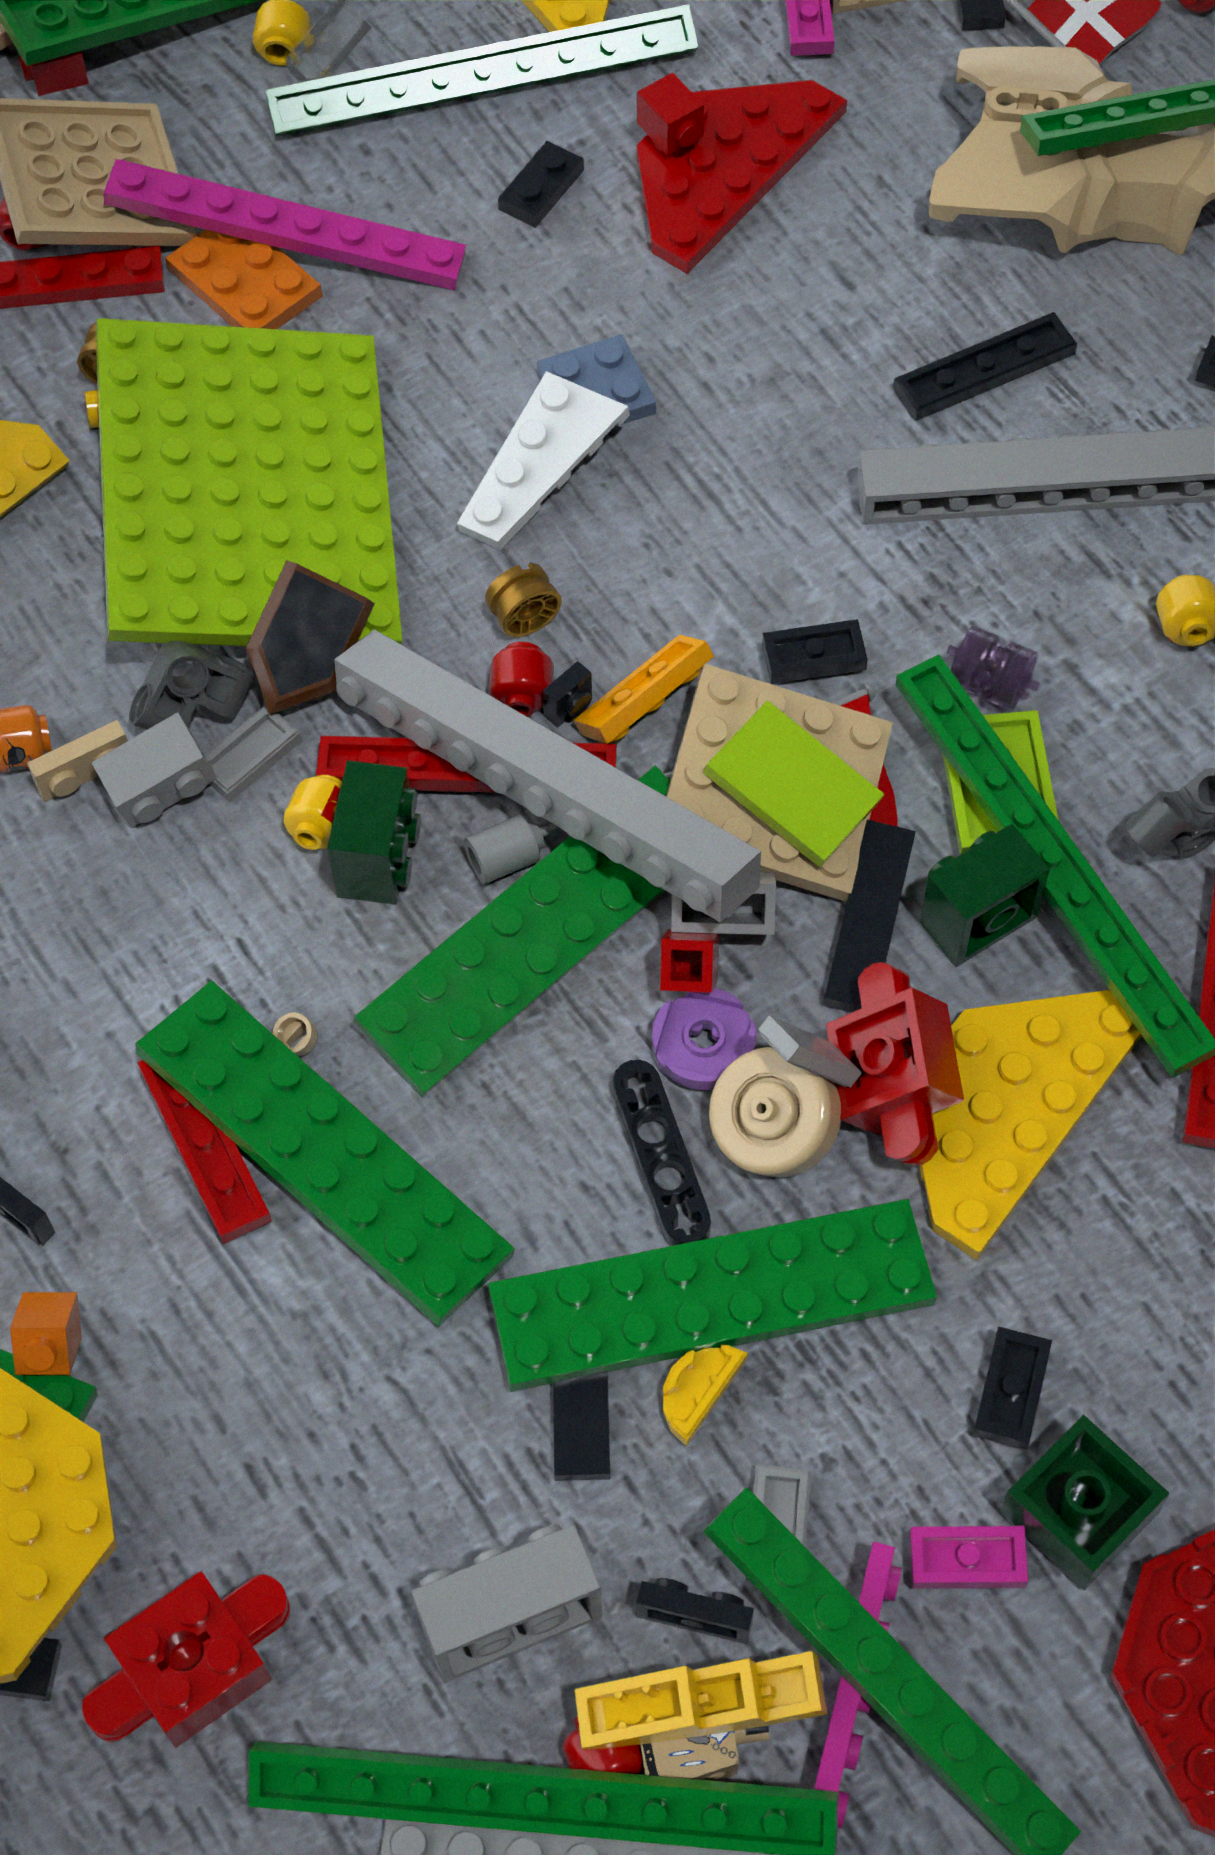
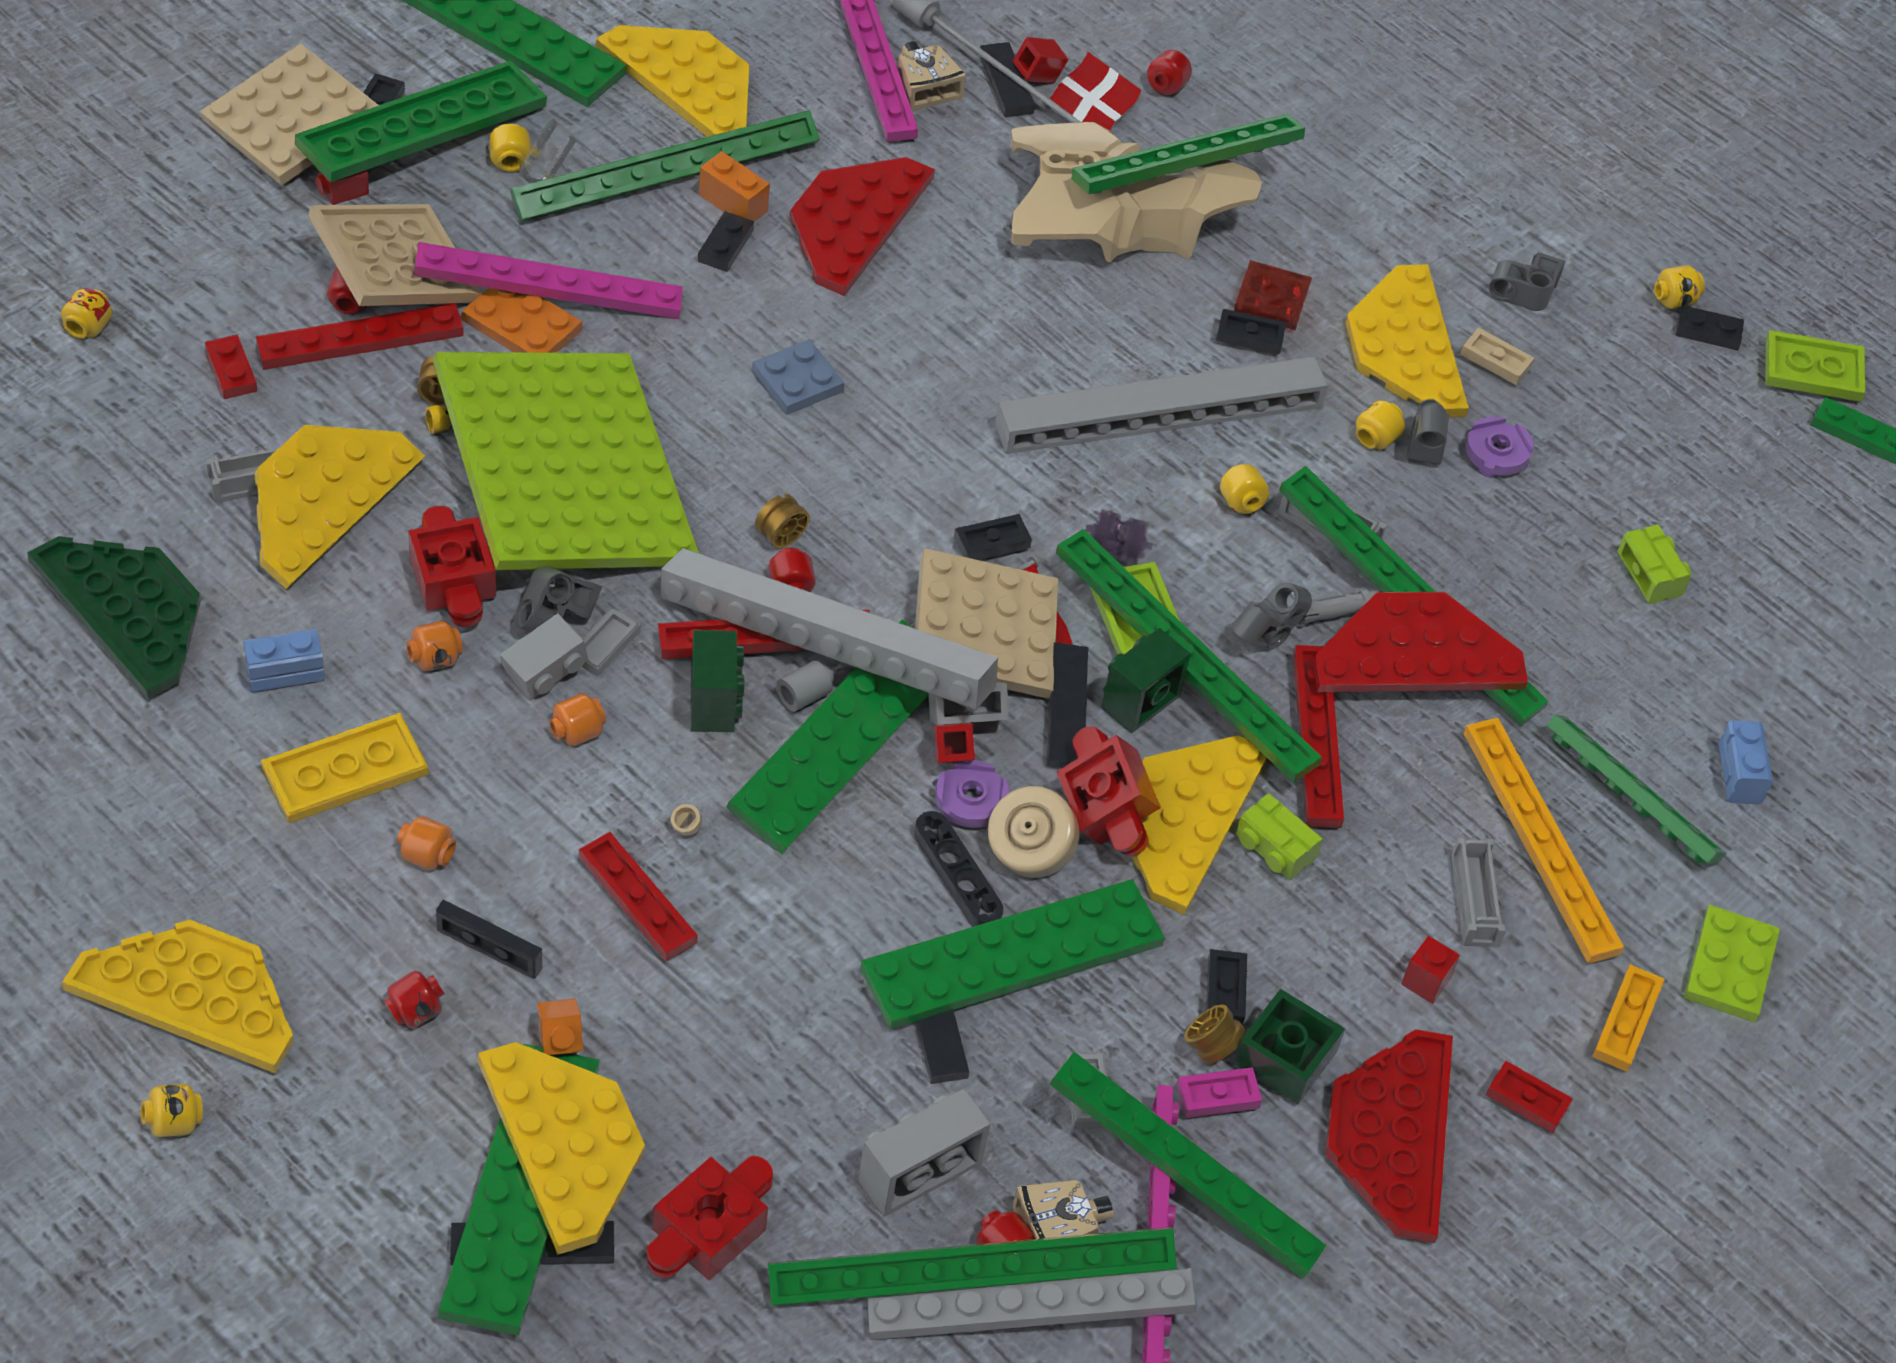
camera: 20 degrees left, 10 degrees down
tan plate [27,720,128,802] -> none
green plate [135,980,515,1327] -> none
black tile [245,560,375,715] -> none
yellow head [283,775,342,850] -> none
white wing [457,371,630,550] -> none
black plate [542,661,592,728] -> none
light orange plate [573,634,714,744] -> none
yellow slope [574,1651,827,1750] -> none
black plate [636,1578,754,1645] -> none
red brick [637,72,704,156] -> none
yellow plate [663,1345,748,1447] -> none
lime tile [703,700,884,868] -> none
light grey tile [758,1015,861,1087] -> none
black tile [893,312,1077,421] -> none
none -> red brick [408,506,496,627]
none -> orange head [549,693,606,747]
none -> orange brick [699,151,770,222]
none -> pearl gold wheel [1184,1005,1246,1064]
none -> lime brick [1236,793,1323,880]

